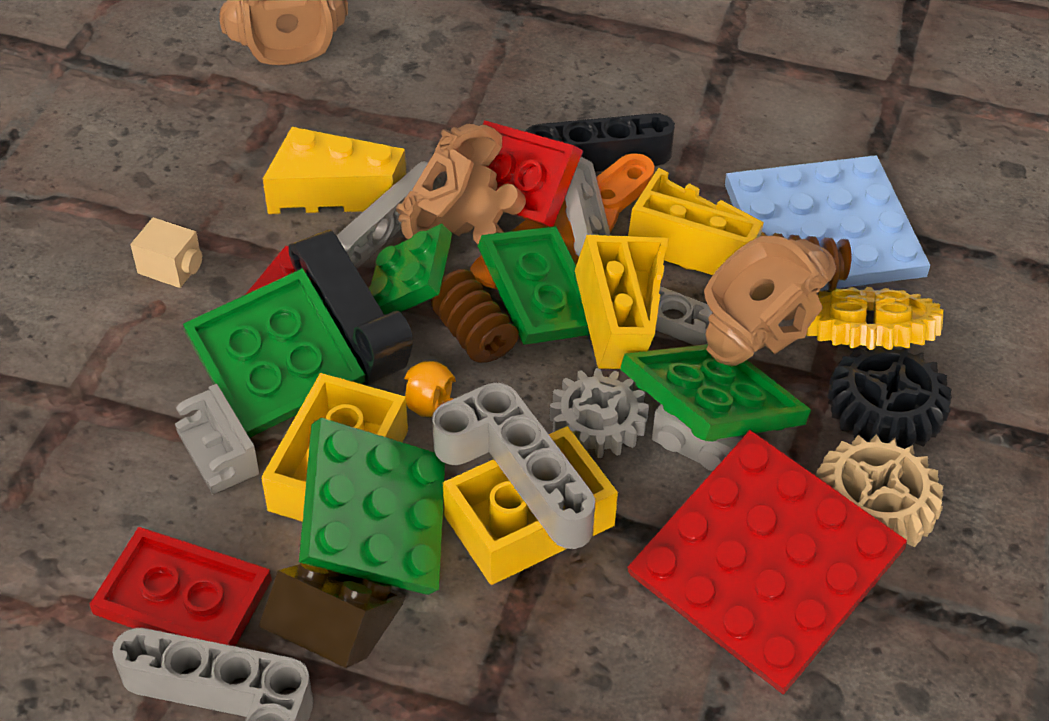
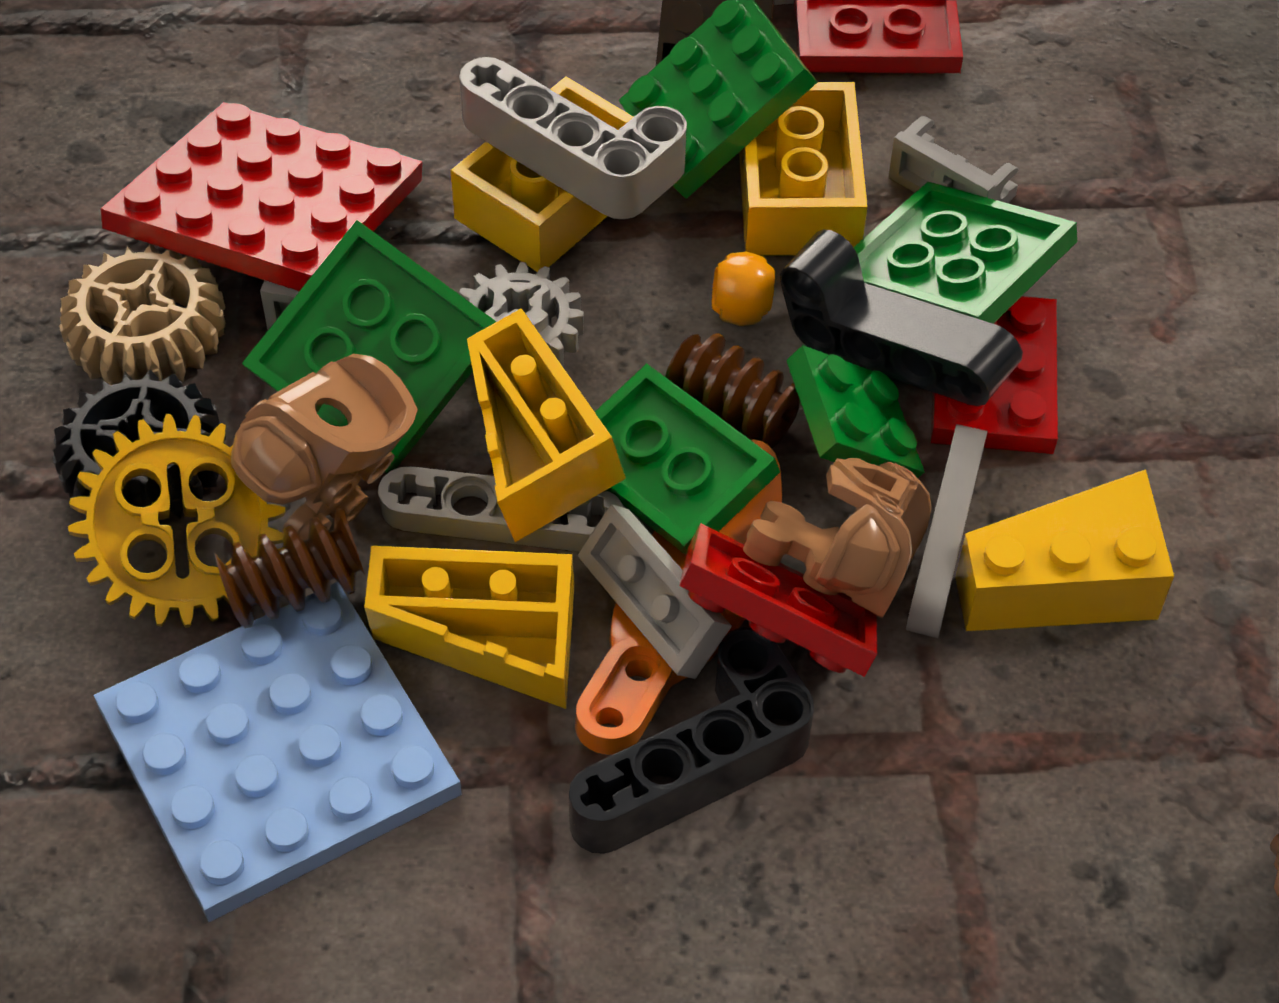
camera: 160 degrees right, 5 degrees up
tan brick [130,217,202,288] -> none

